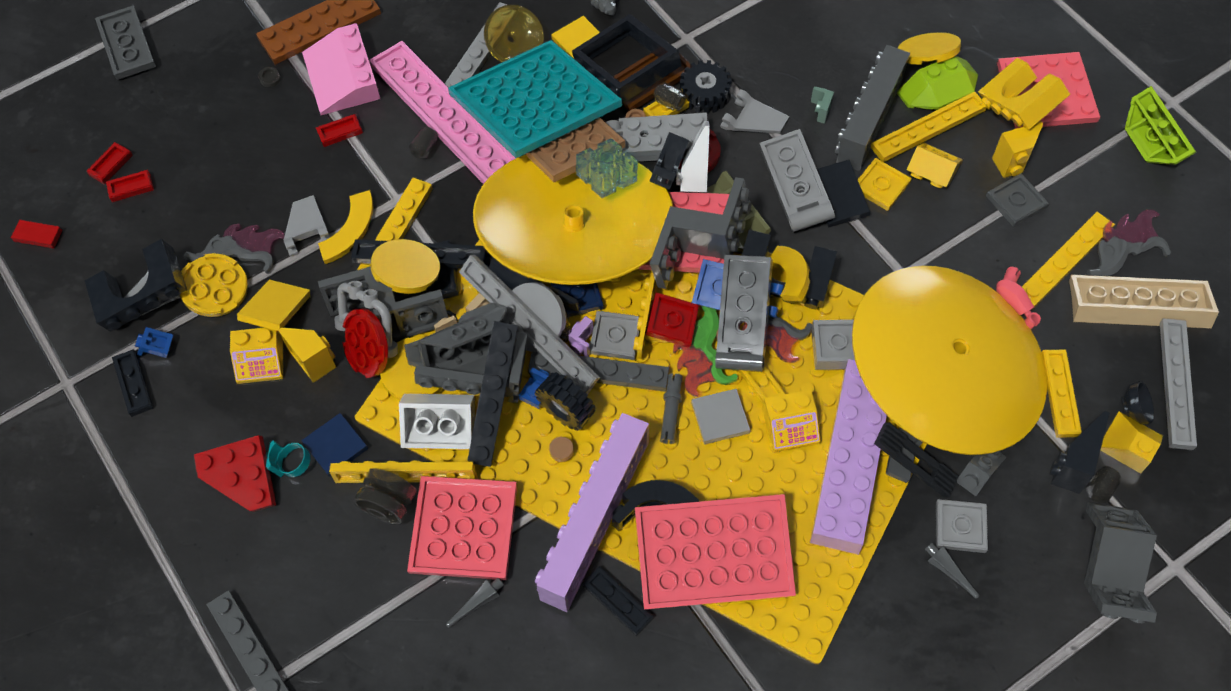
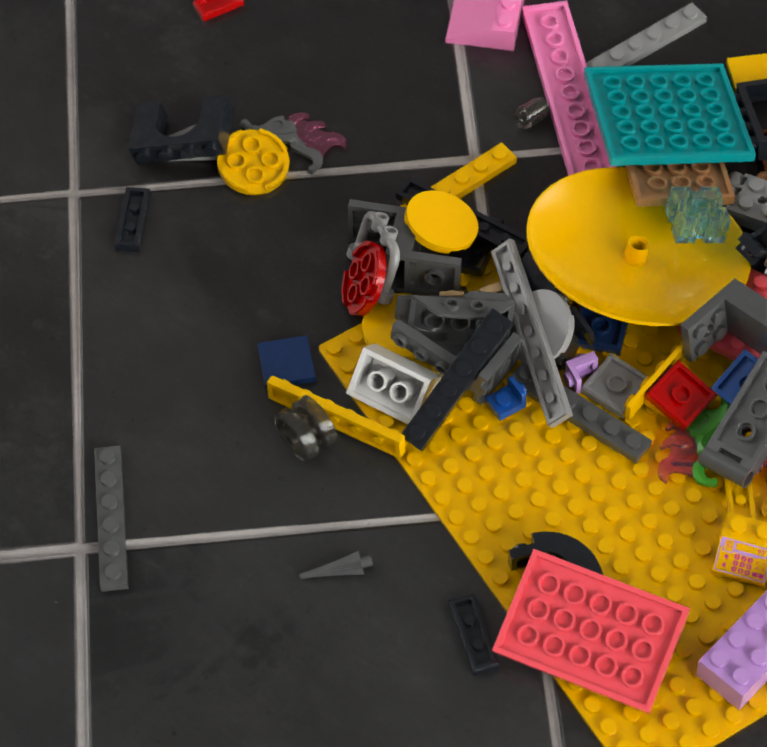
camera: 30 degrees right, 5 degrees down
red tile [11,220,62,249] -> none
red tile [106,170,154,202] -> none
blue bracket [135,327,173,358] -> none
red plate [194,435,276,512] -> none
yellow slope [230,328,283,384] -> none
yellow tile [237,280,310,331] -> none
teal piece [266,440,311,477] -> none
yellow slope [278,327,336,383] -> none
light grey flag [283,195,330,256] -> none
red tile [316,114,363,147] -> none
yellow tile [318,190,373,264] -> none
coral plate [407,476,518,580] -> none
clear yellow dish [484,5,544,62] -> none
black wheel [535,372,596,431] -> none
lavender brick [535,413,649,612] -> none
medium nougat tile [549,437,573,462] -> none
dark grey pin [660,374,683,444] -> none
light grey tile [691,389,750,444] -> none

